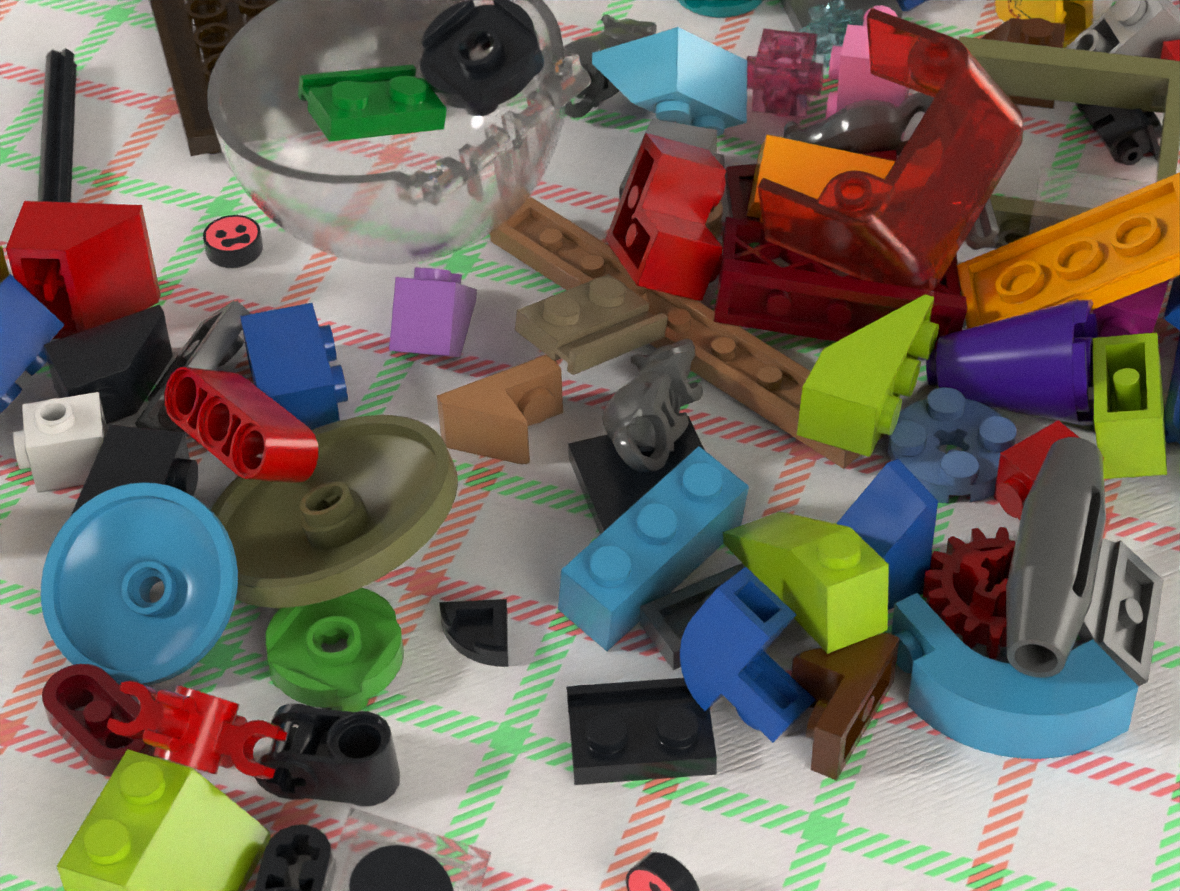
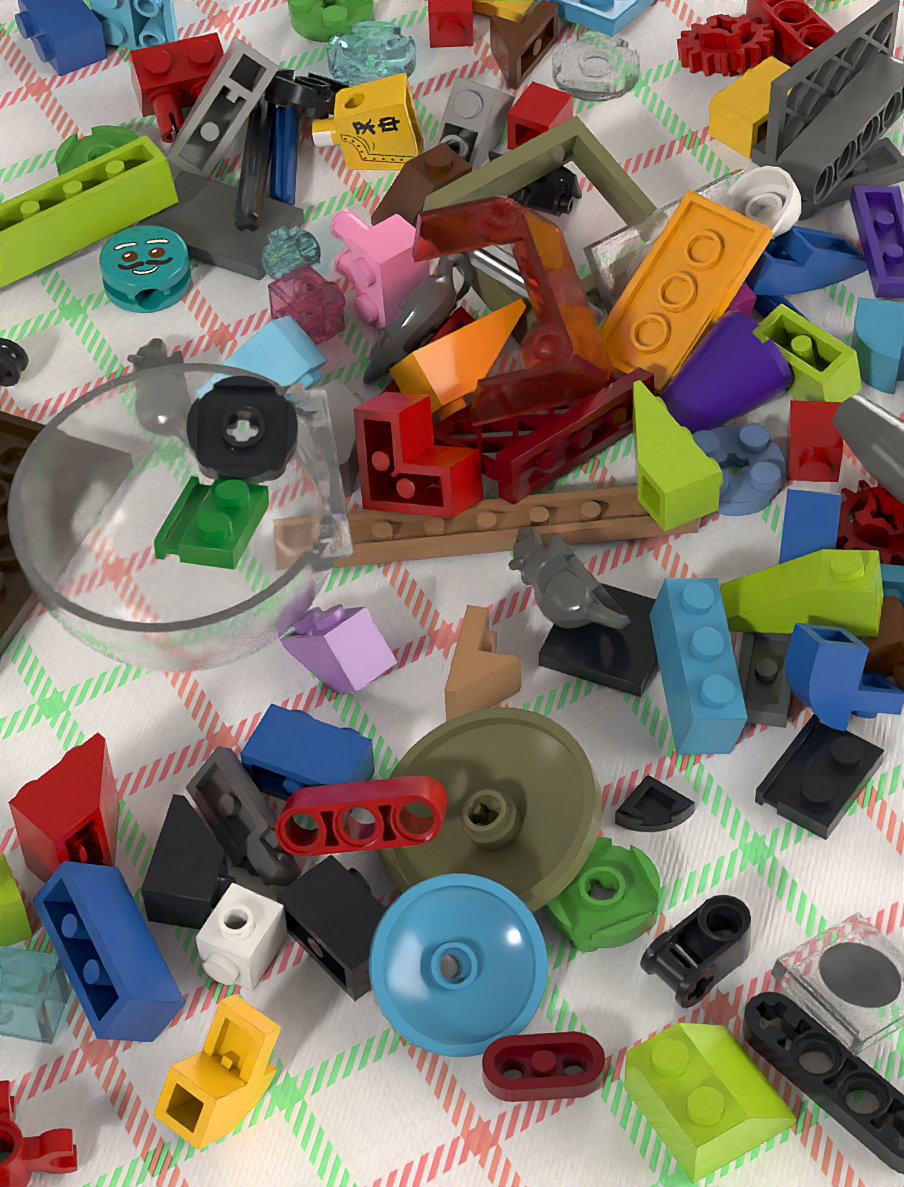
camera: 50 degrees left, 5 degrees up
red pin [107,681,287,779] -> none
tile [203,215,263,268] -> none
dark tan plate [515,274,668,375] -> none

